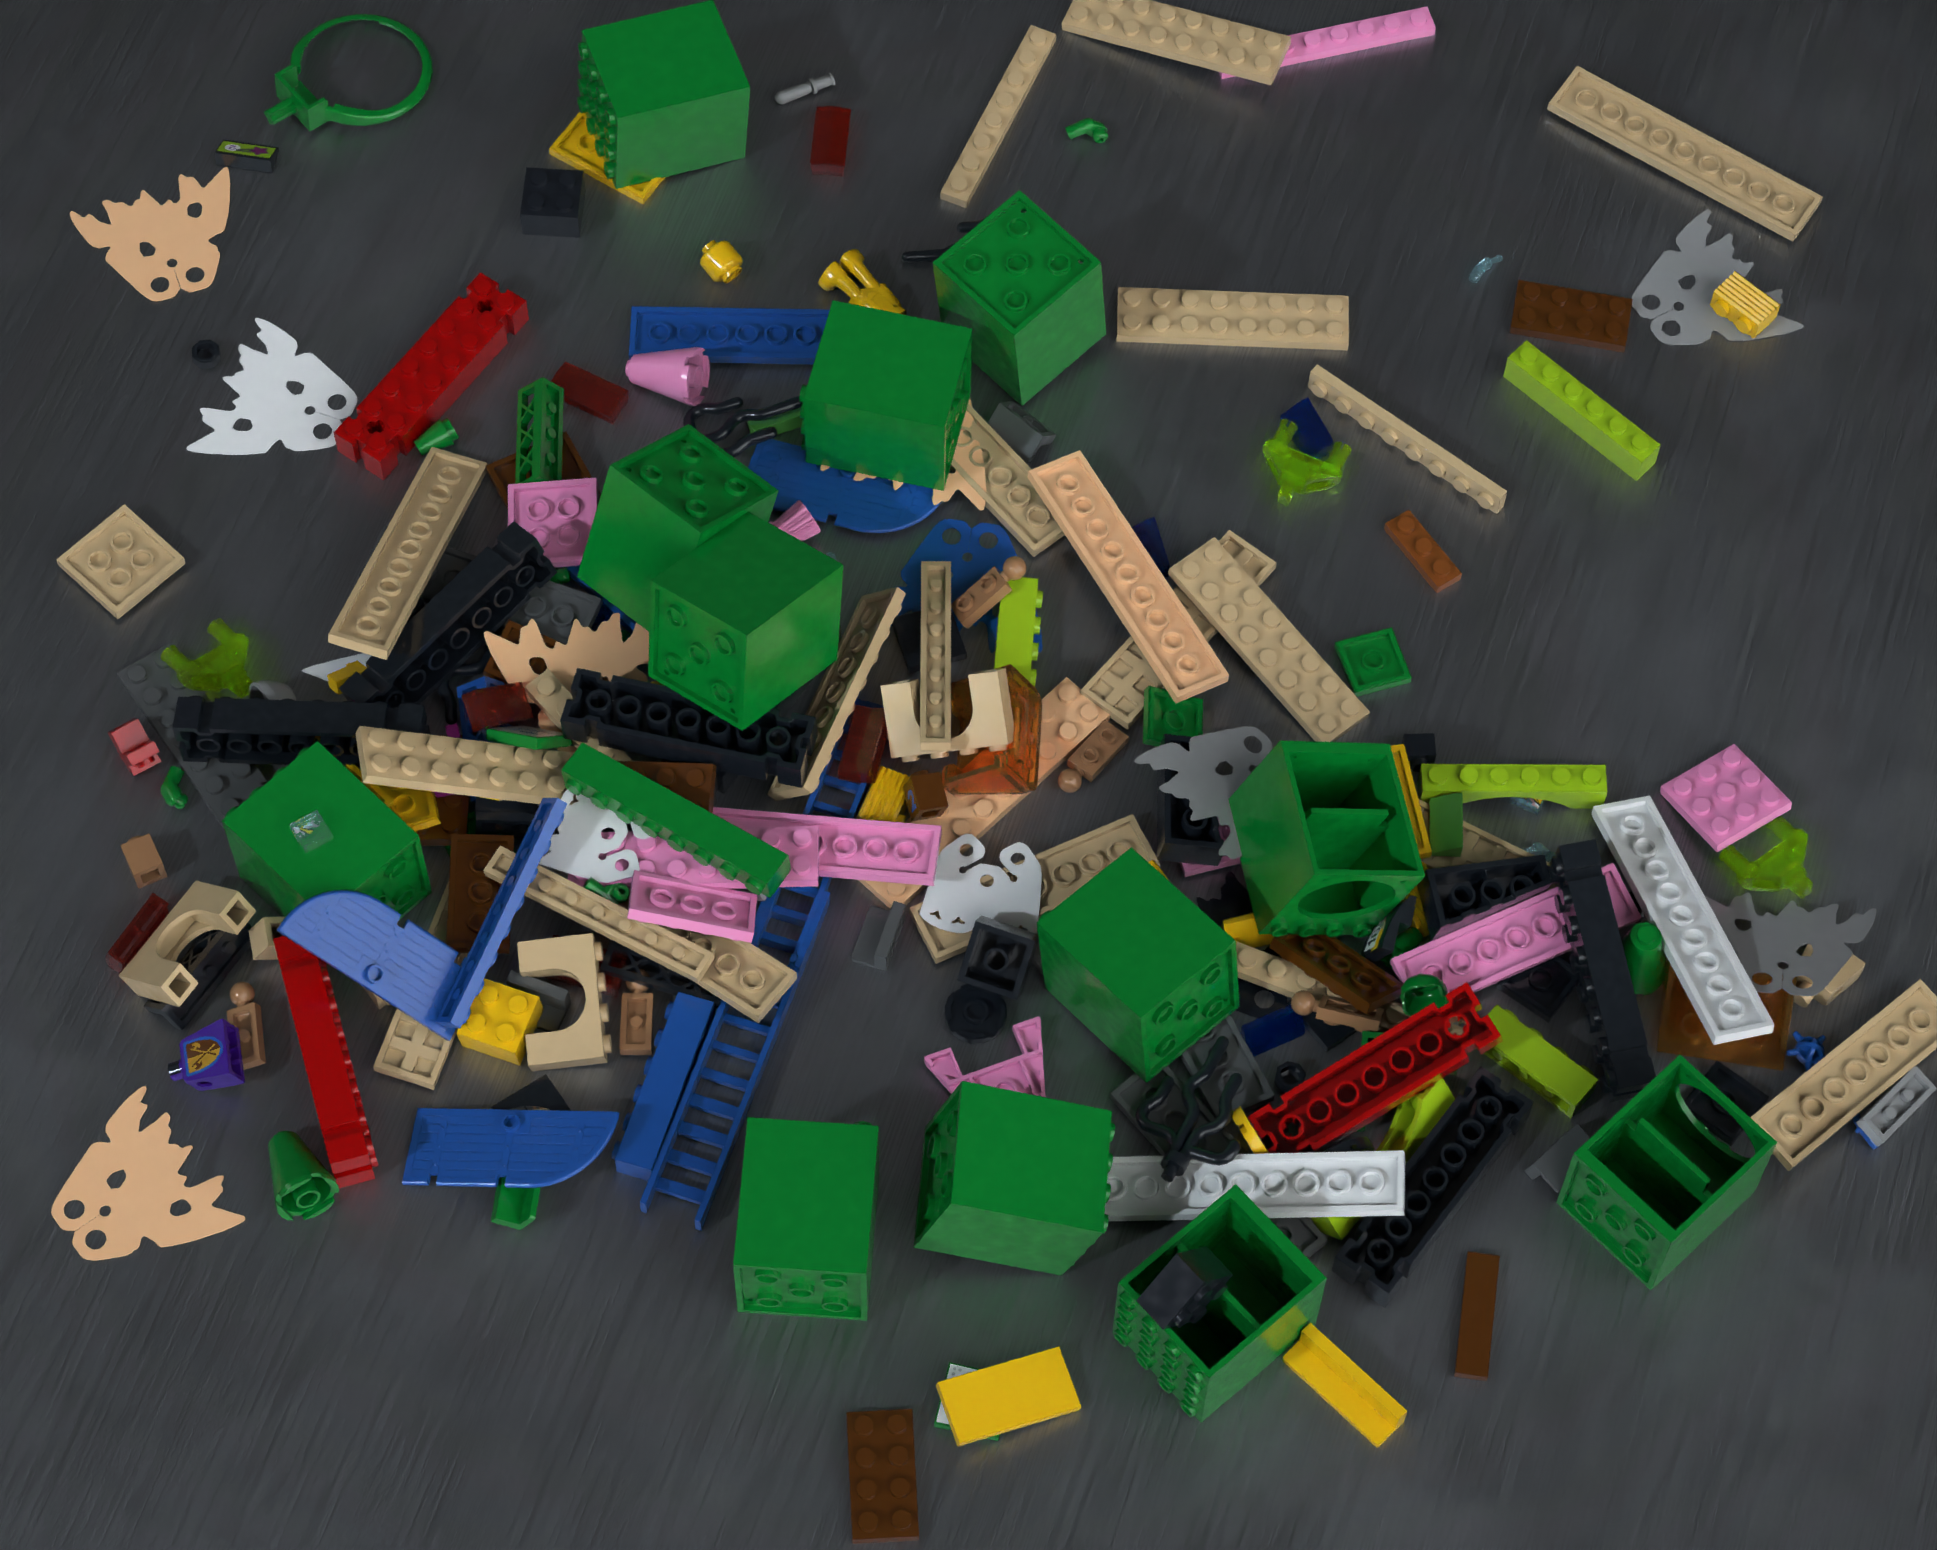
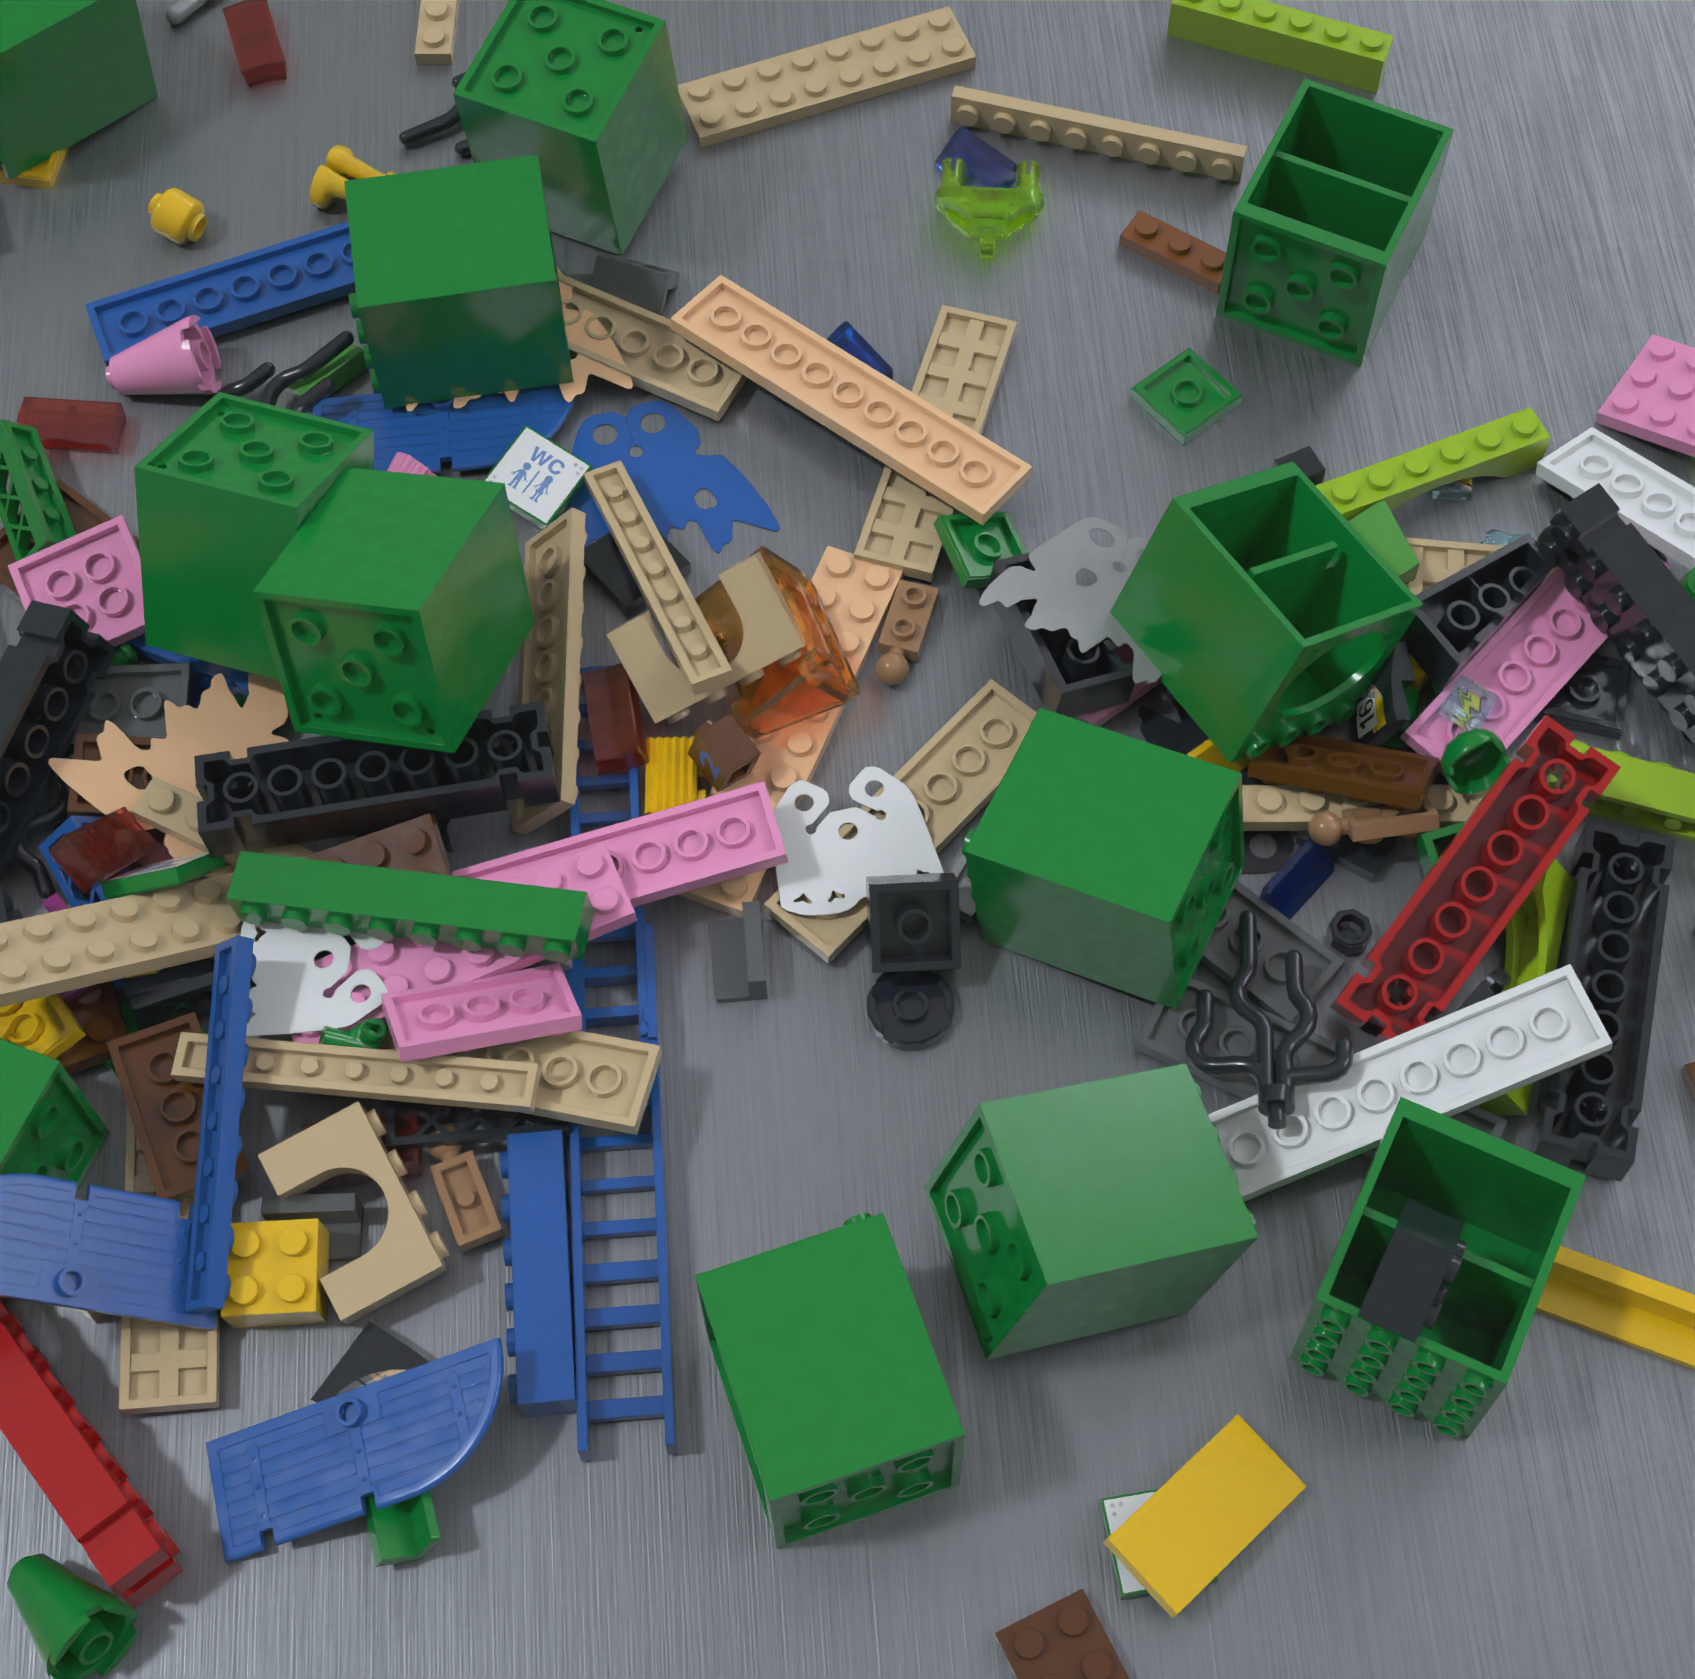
camera: 20 degrees left, 0 degrees up
bright pink wing [924,1016,1046,1097] -> none
medium nougat plate [951,556,1027,629] -> none
lime brick [994,577,1043,698] -> none
tan plate [1168,537,1370,742] -> none
yellow tile [1232,1106,1269,1154] -> none
none -> white tile [483,425,592,529]
none -> green piece [1216,78,1454,367]
none -> clear light blue tile [1438,675,1499,731]

